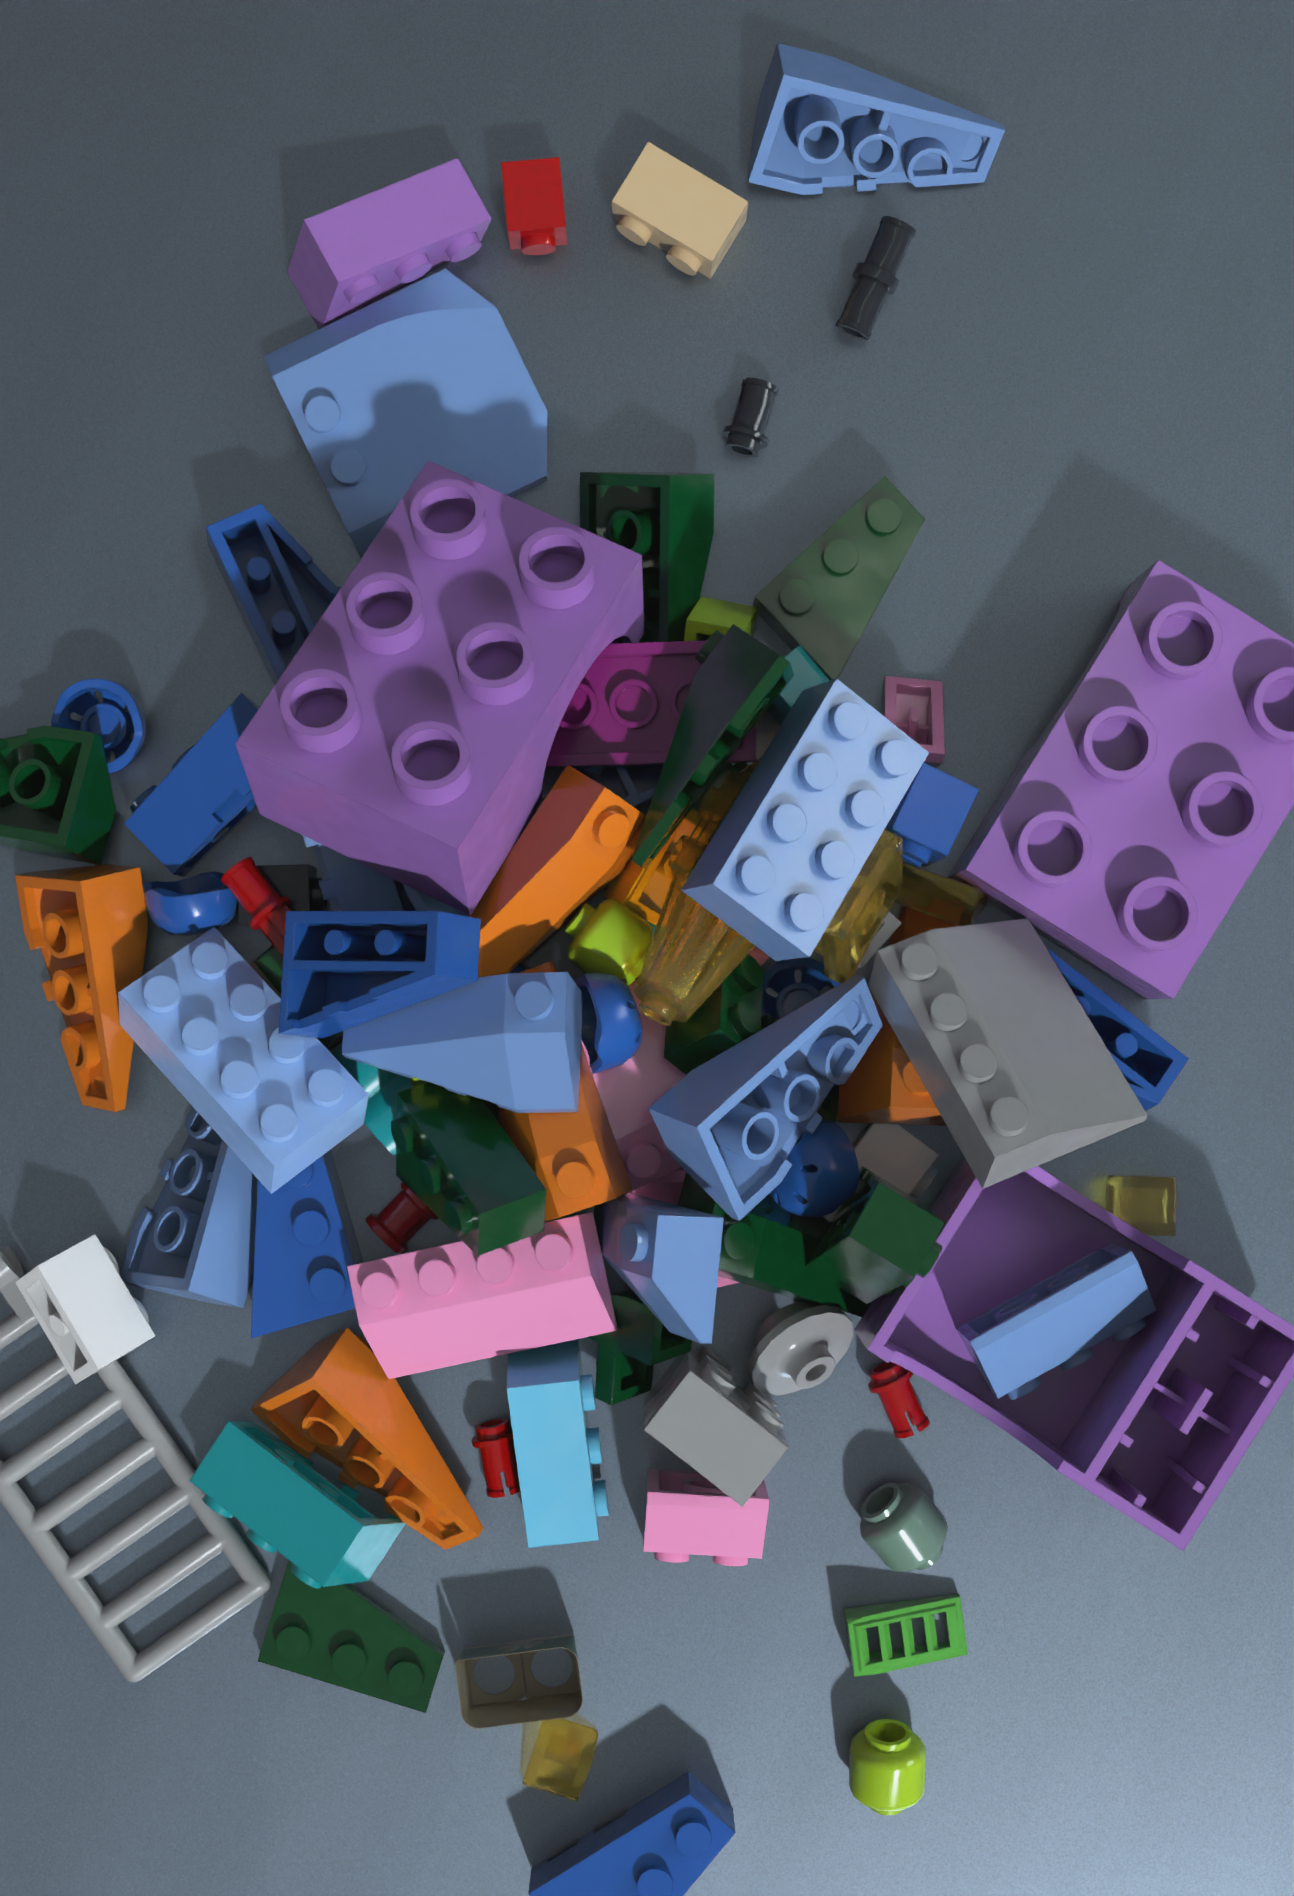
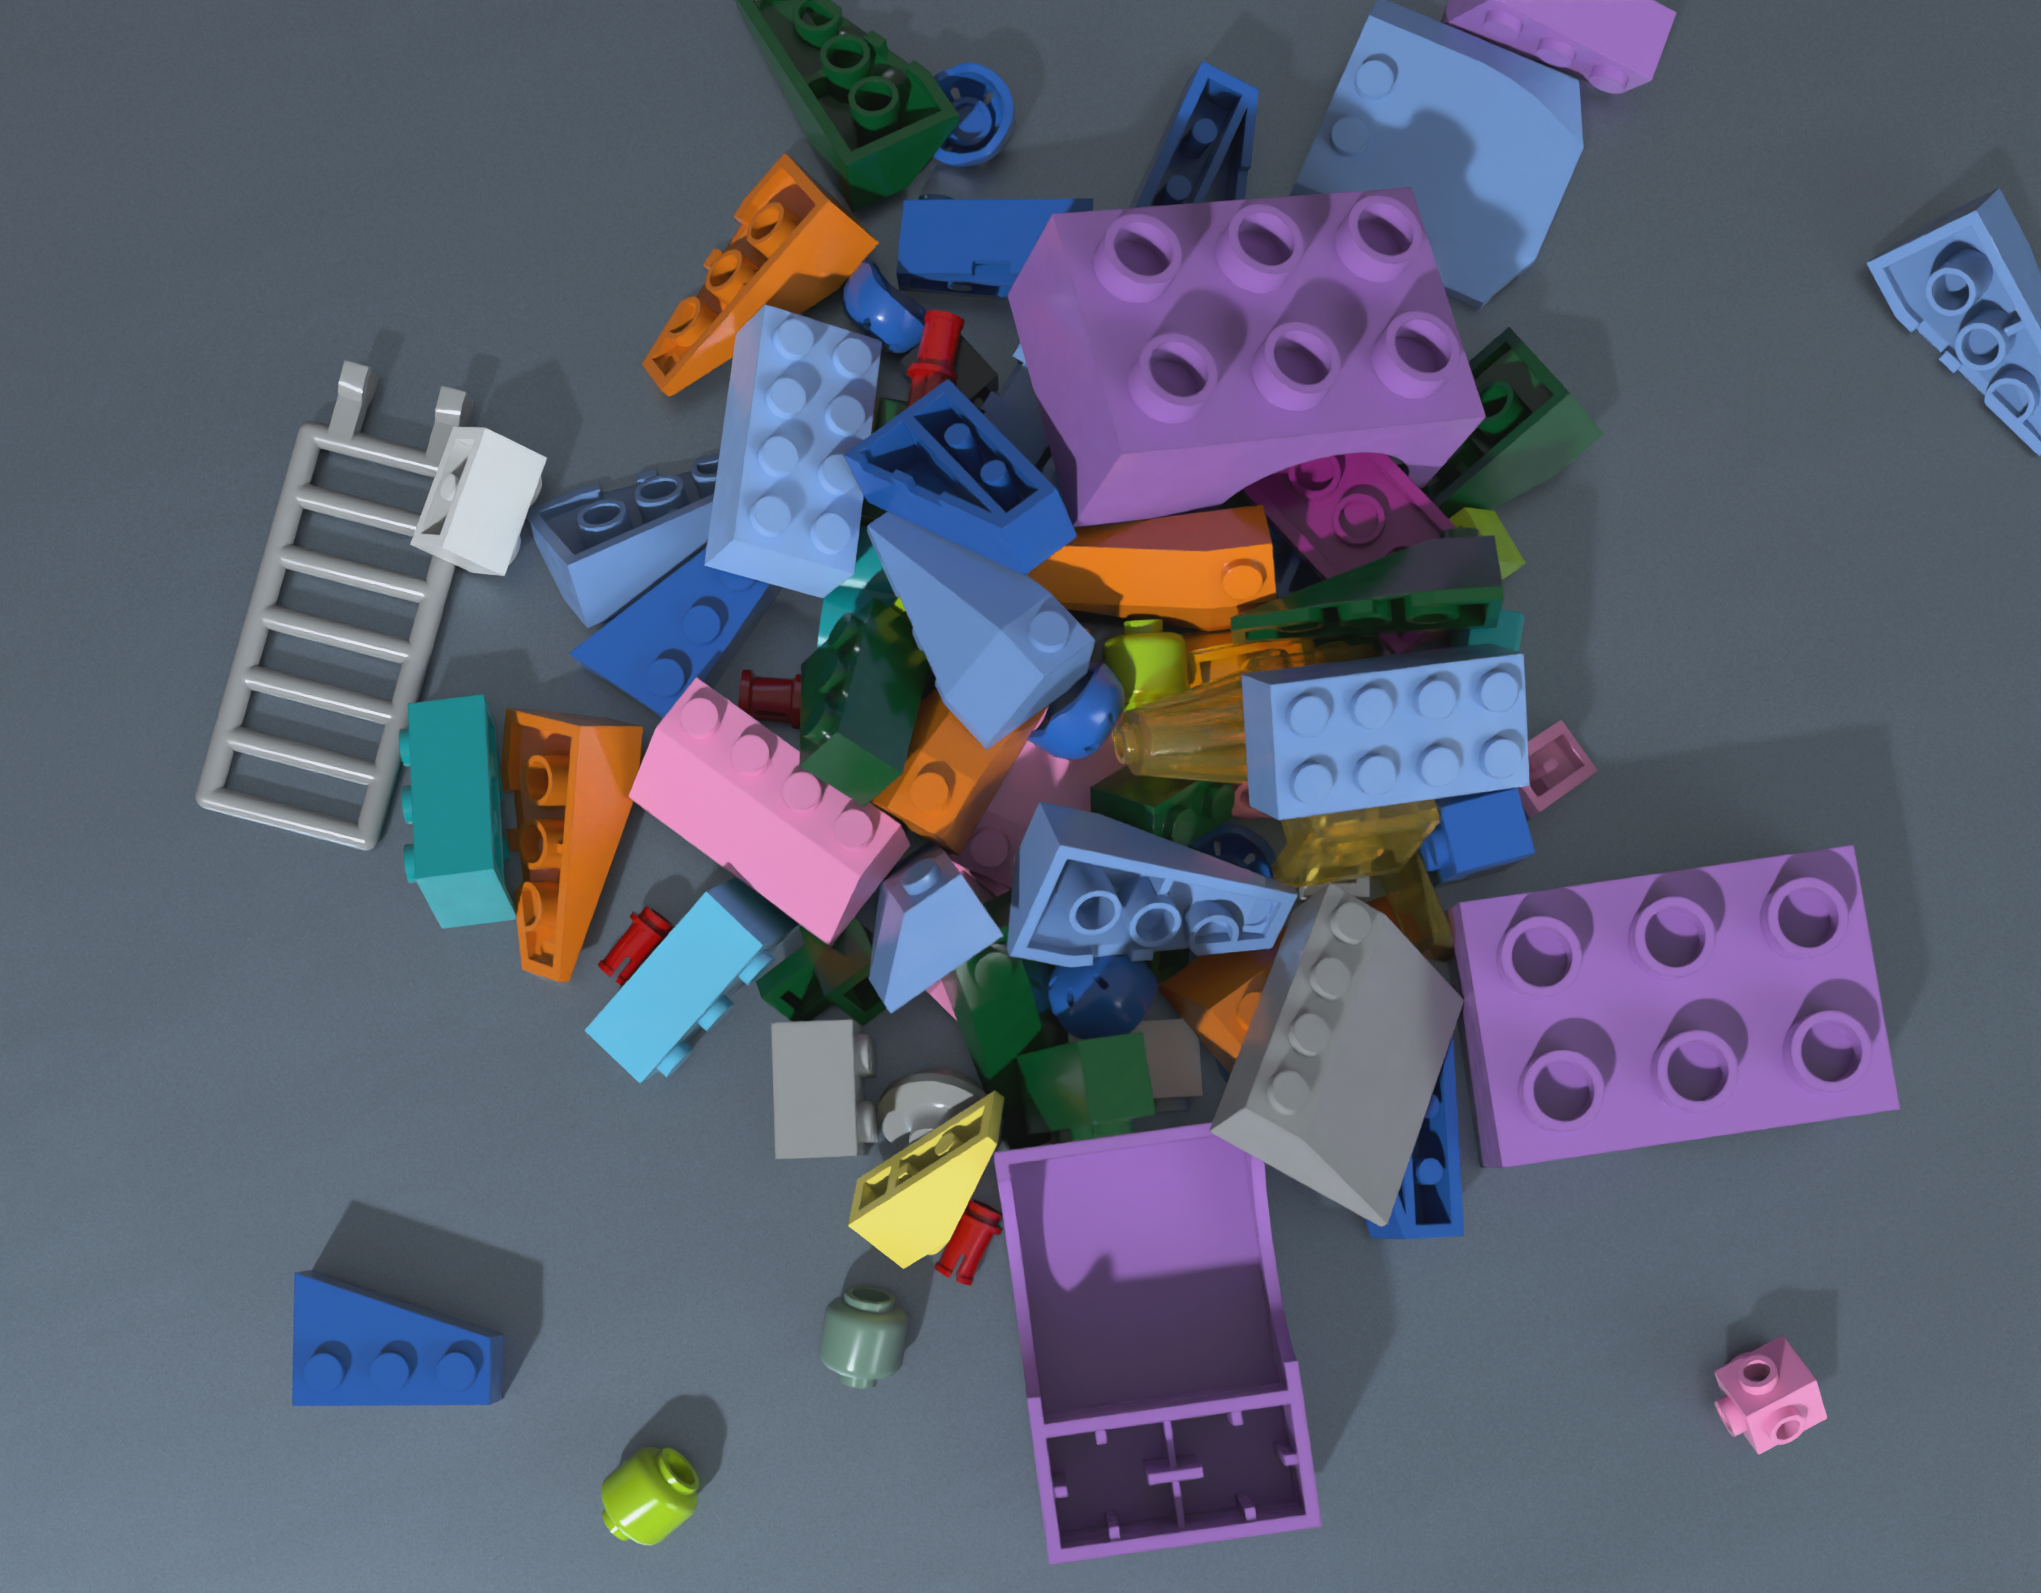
camera: 55 degrees right, 5 degrees down
dark green wing [258,1560,445,1713] -> none
dark tan piece [455,1633,583,1729] -> none
red brick [501,157,568,256] -> none
clear yellow slope [522,1718,598,1802] -> none
tan brick [612,142,749,279] -> none
bright pink slope [643,1469,769,1566] -> none
black pin [723,377,779,457] -> none
dark green wedge [752,476,925,680] -> none
black pin [835,216,916,341] -> none
bright green slope [844,1593,968,1677] -> none
medium blue slope [956,1243,1157,1400] -> none
clear yellow slope [1106,1174,1177,1236] -> none
none -> light yellow slope [848,1090,1004,1269]

